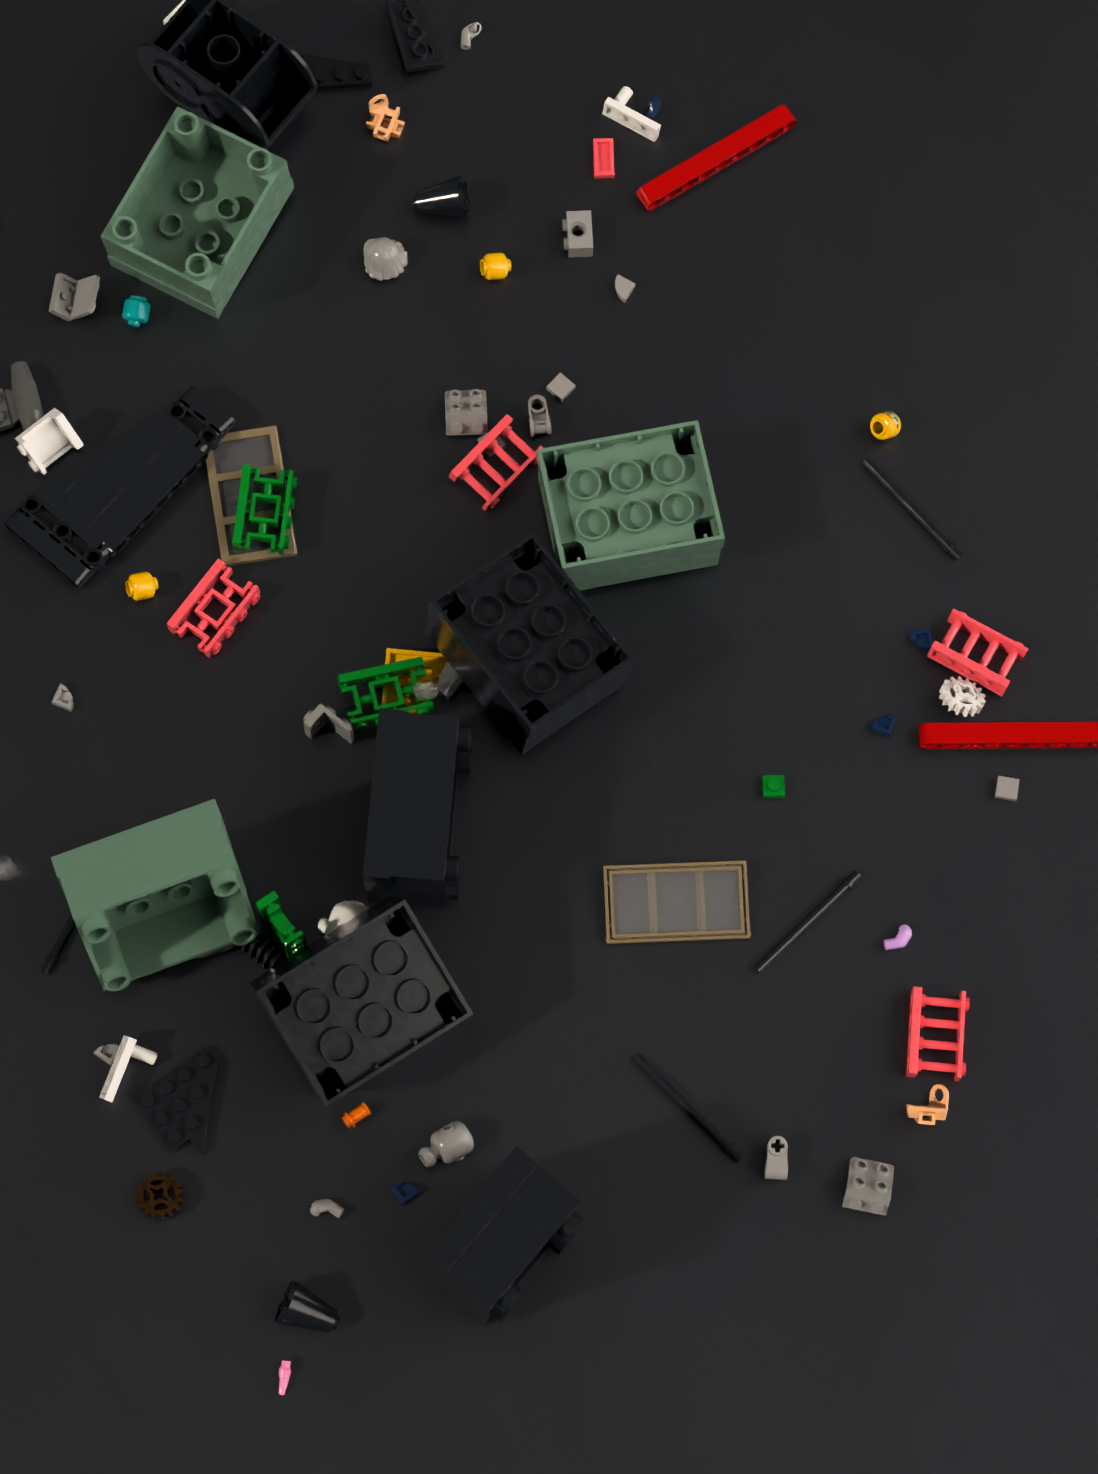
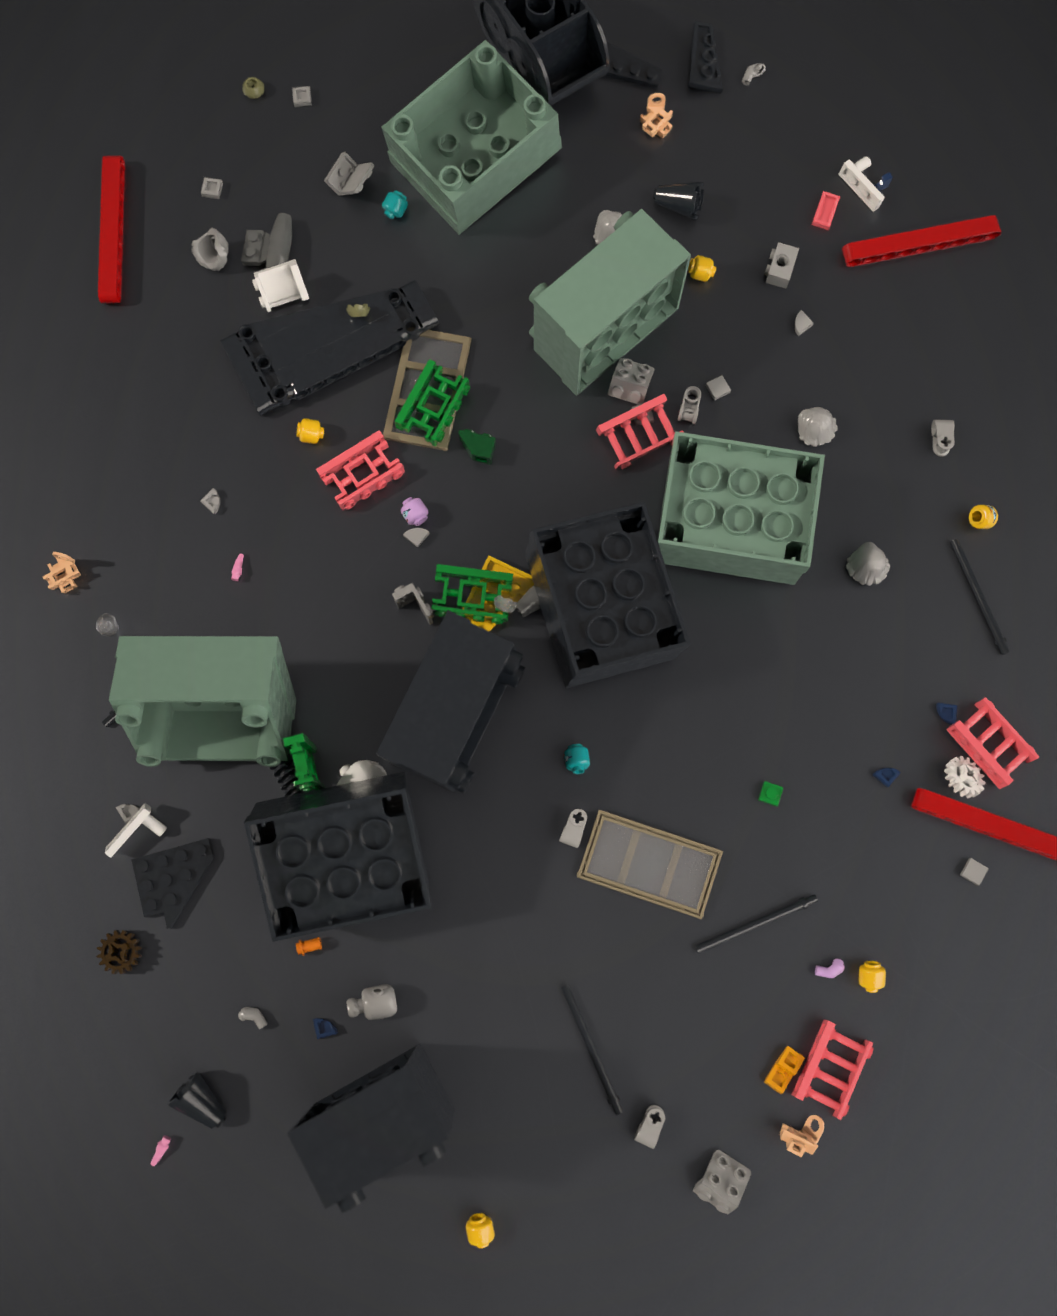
camera: 25 degrees right, 5 degrees up
none -> bright pink piece [231,554,244,581]
none -> olive plate [346,304,370,317]
none -> lavender head [401,497,428,526]
none -> light grey tile [403,528,430,547]
none -> dark green slope [459,429,496,465]
none -> yellow head [465,1213,495,1248]
none -> sand green piece [529,209,691,396]
none -> light grey piece [559,809,587,848]
none -> teal head [564,744,590,774]
none -> light orange slope [764,1046,805,1094]
none -> light grey hair [798,407,838,447]
none -> light grey hair [846,542,890,586]
none -> yellow head [859,961,886,993]
none -> light grey piece [931,420,955,457]

